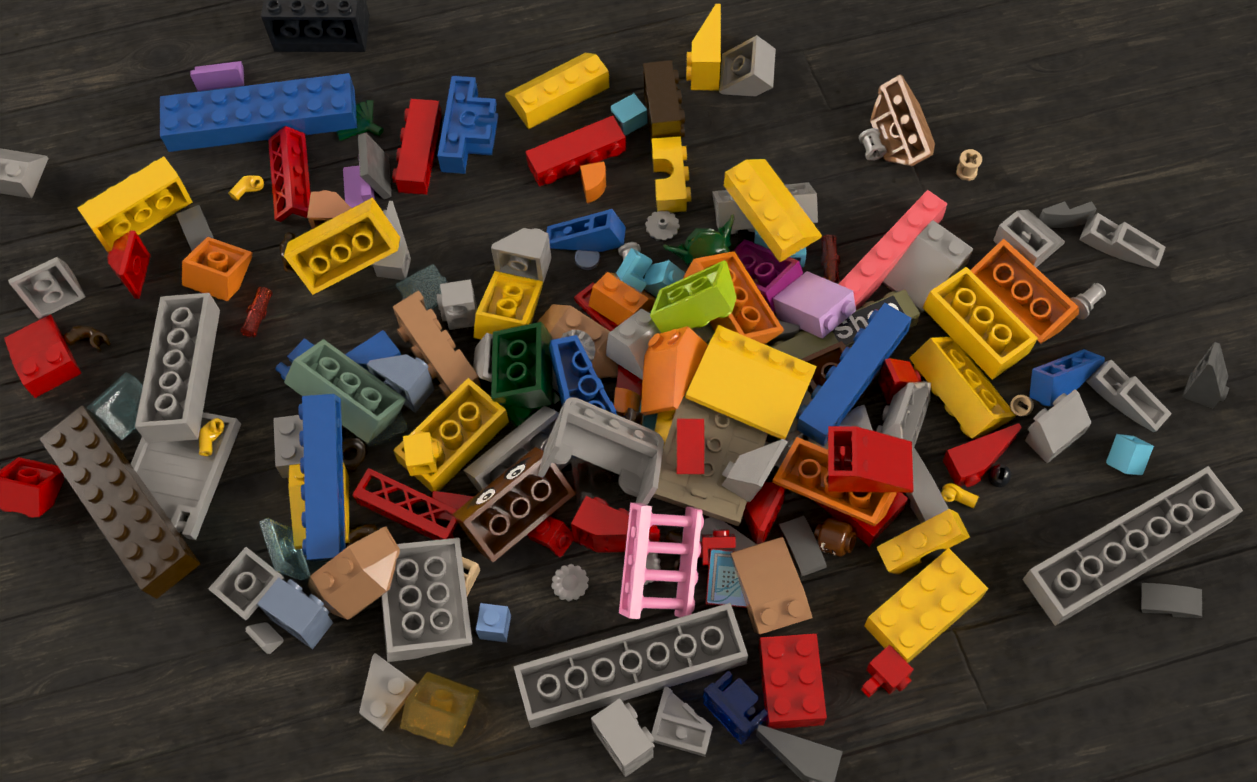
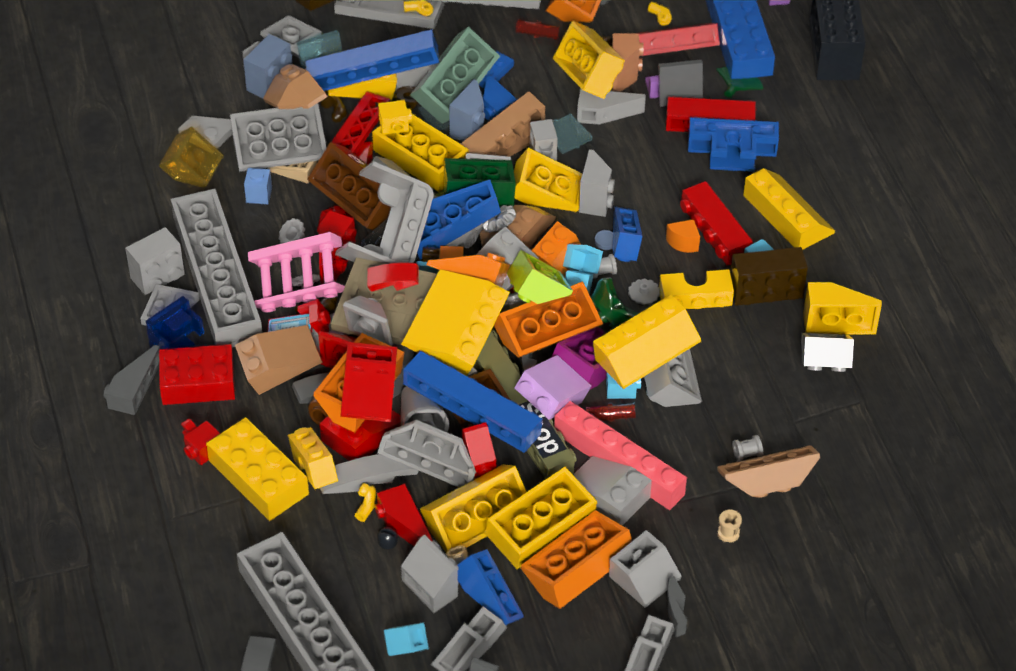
camera: 85 degrees right, 15 degrees down
light grey pin [1070,283,1106,320] -> none

